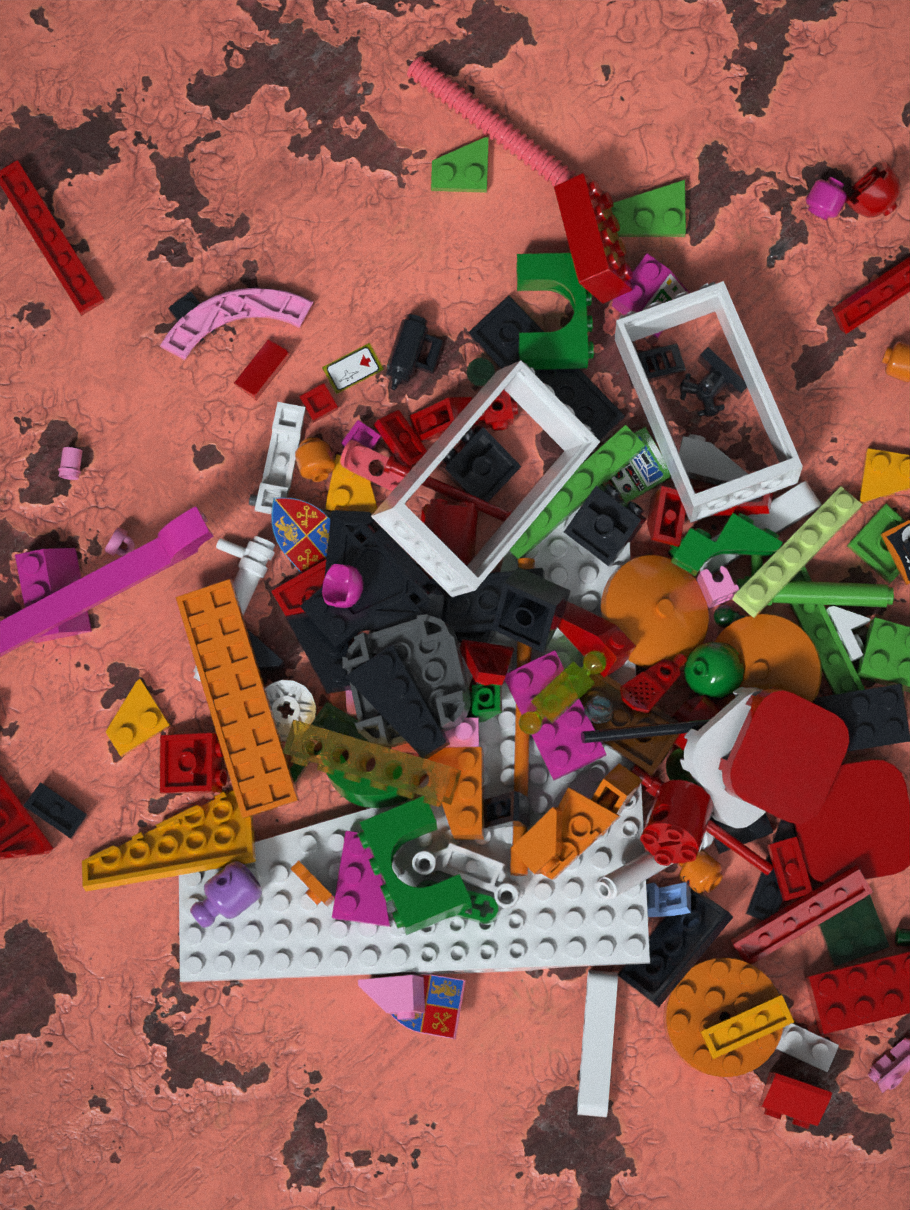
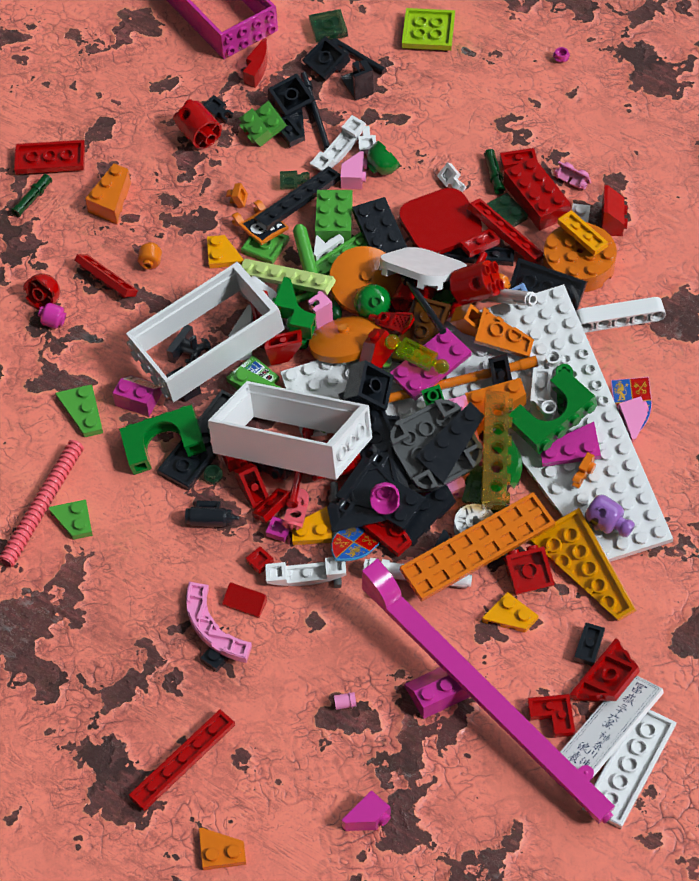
camera: 100 degrees left, 25 degrees down
bright pink tile [105,527,135,557] -> none
orange head [295,437,335,482] -> none
white sticker [322,343,384,394] -> none
red wing [460,640,514,686] -> none
orange slope [511,807,563,874] -> none
red brick [554,173,633,304] -> none
black plate [564,484,647,566] -> none
clear light blue plate [584,696,613,723] -> none
red tile [718,686,849,824] -> none

